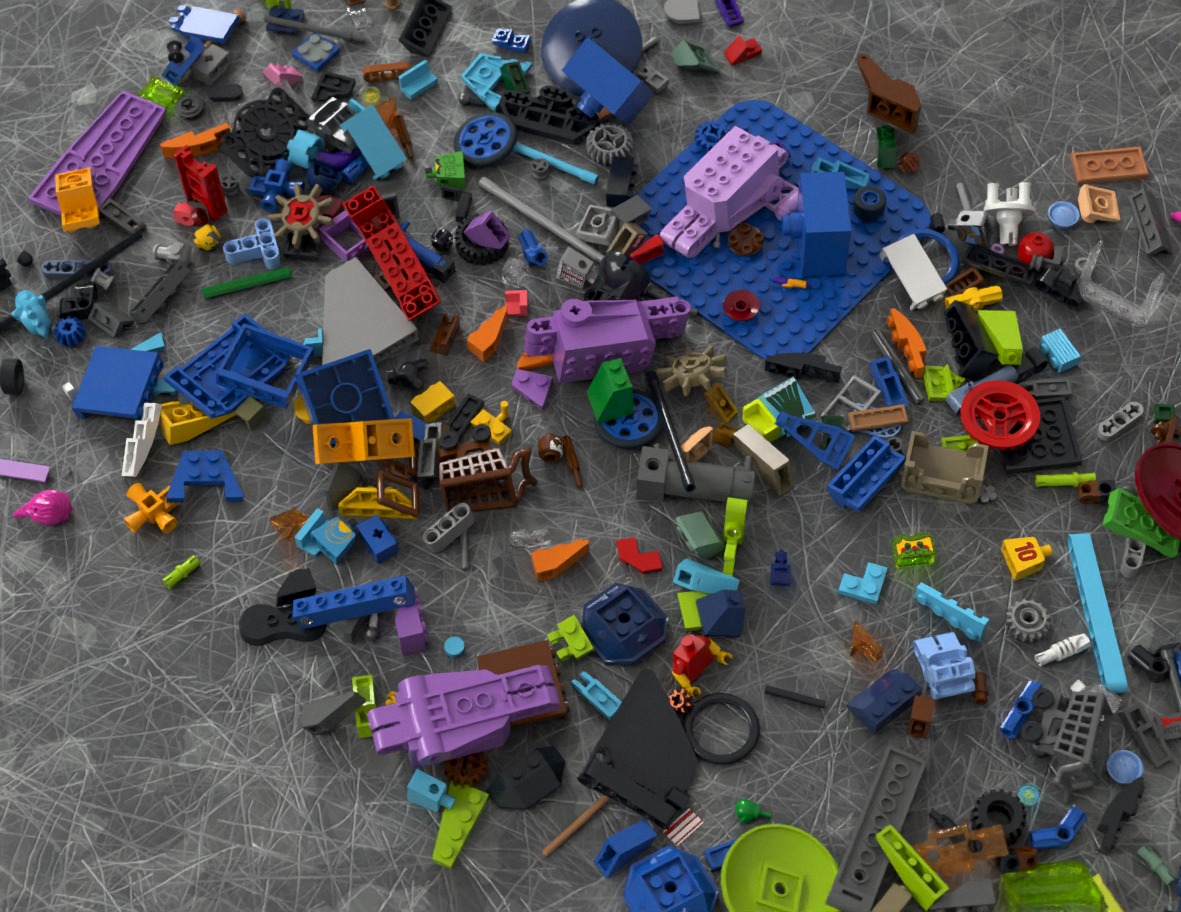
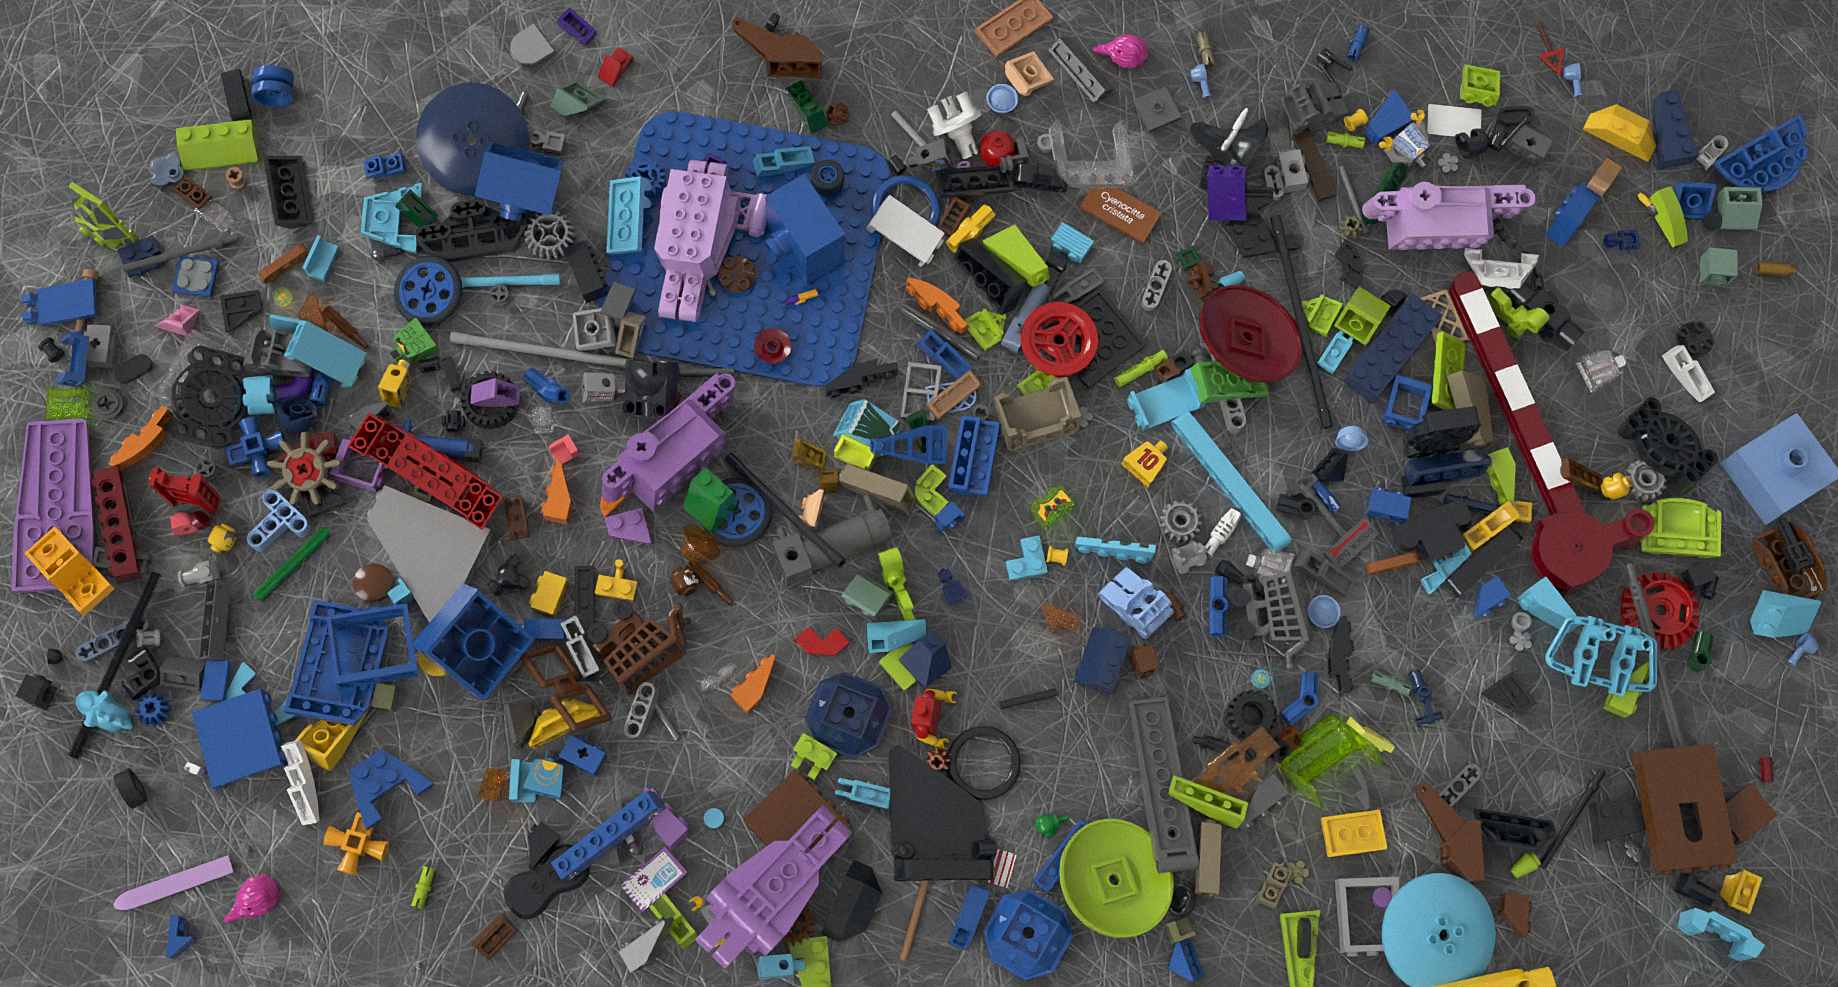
camera: 40 degrees left, 15 degrees up
light orange bracket [313,418,415,464] -> none
red slope [630,234,664,265] -> none
dark tan gear [657,345,728,396] -> none
none -> dark red brick [92,466,142,584]
none -> blue slope [201,660,230,702]
none -> reddish brown dish [353,563,392,602]
none -> yellow torso [378,360,411,409]
none -> reddish brown slope [472,913,517,960]
none -> medium azure hinge [606,176,652,255]
none -> sticker [620,847,688,911]
none -> clear orange hat [680,524,720,563]
none -> black tile [765,12,780,31]
none -> lime plate [915,464,949,517]
none -> blue brick [934,501,965,532]
none -> yellow bush [1046,545,1068,566]
none -> dark orange tile [1079,177,1162,244]
none -> medium azure panel [1127,369,1207,431]
none -> light grey piece [1171,540,1207,574]
none -> black cone [1215,559,1245,585]

